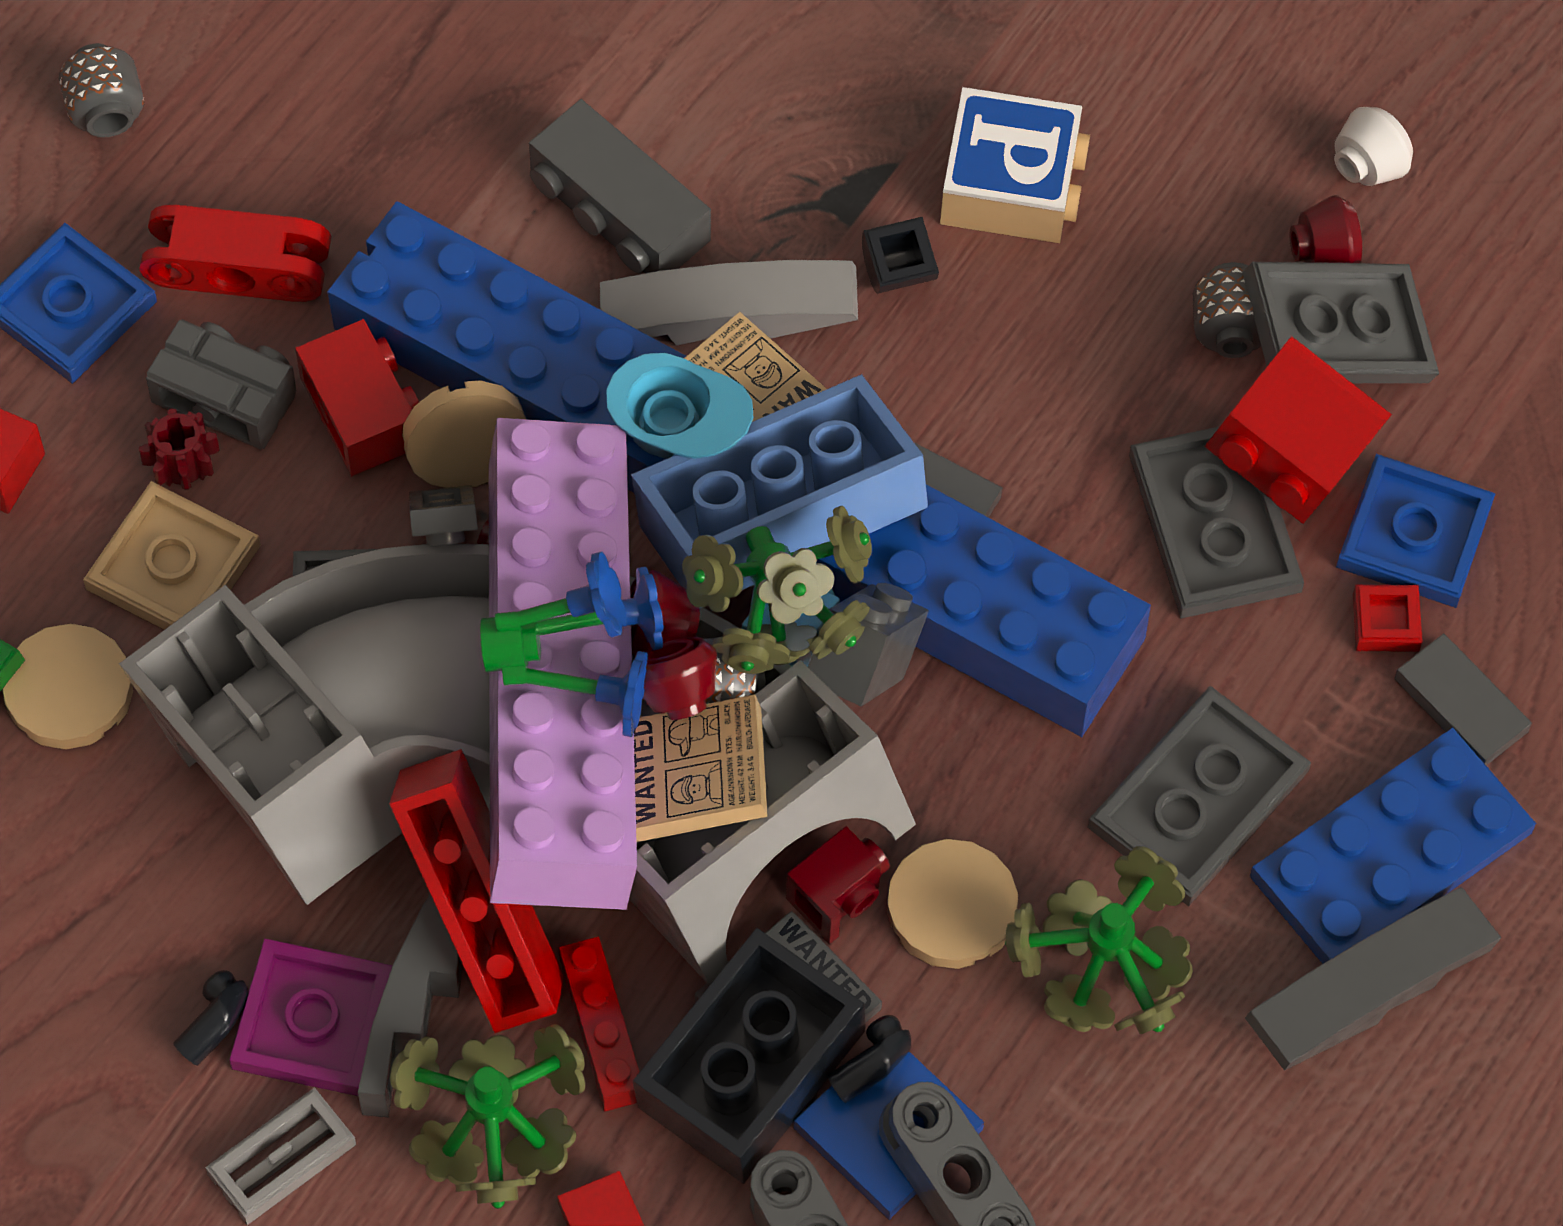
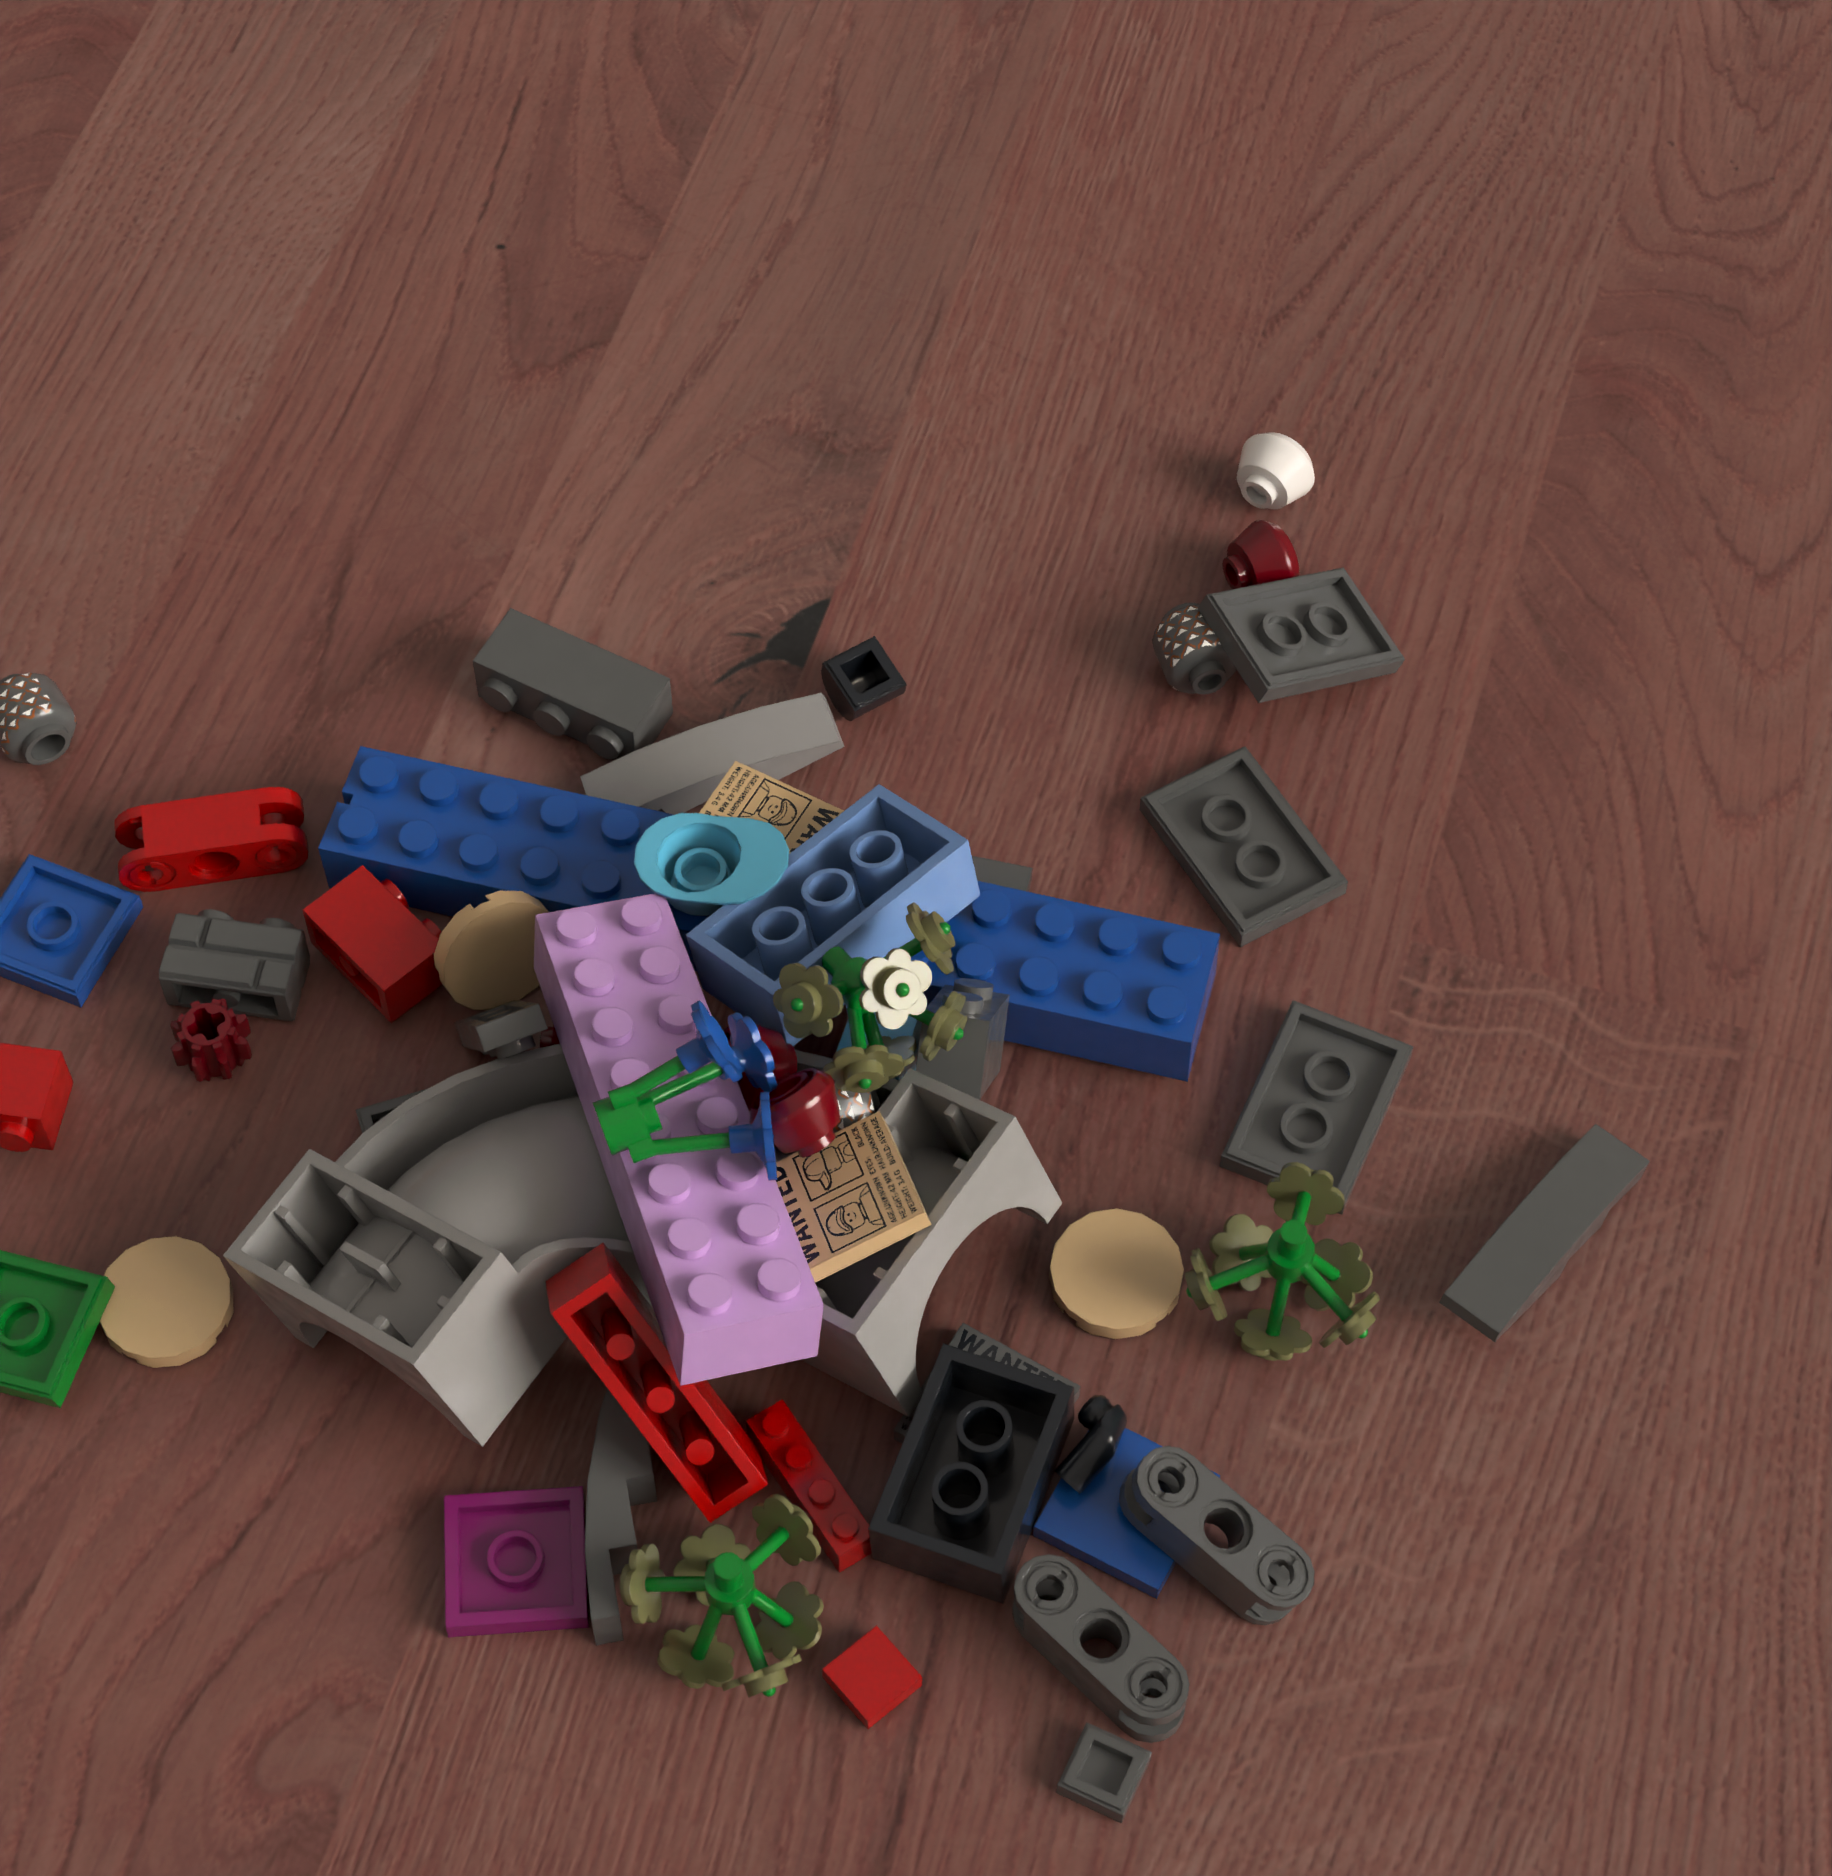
camera: 15 degrees left, 5 degrees down
tan tile [83,481,261,630] -> none
black arm [173,970,249,1066] -> none
light grey tile [205,1087,356,1225] -> none
dark red brick [786,826,890,944] -> none
piece [940,87,1090,243] -> none
red slope [1204,336,1392,524] -> none
blue plate [1250,728,1536,964] -> none
blue tile [1336,454,1496,608] -> none
red tile [1353,584,1422,652] -> none
dark grey tile [1394,633,1532,766] -> none

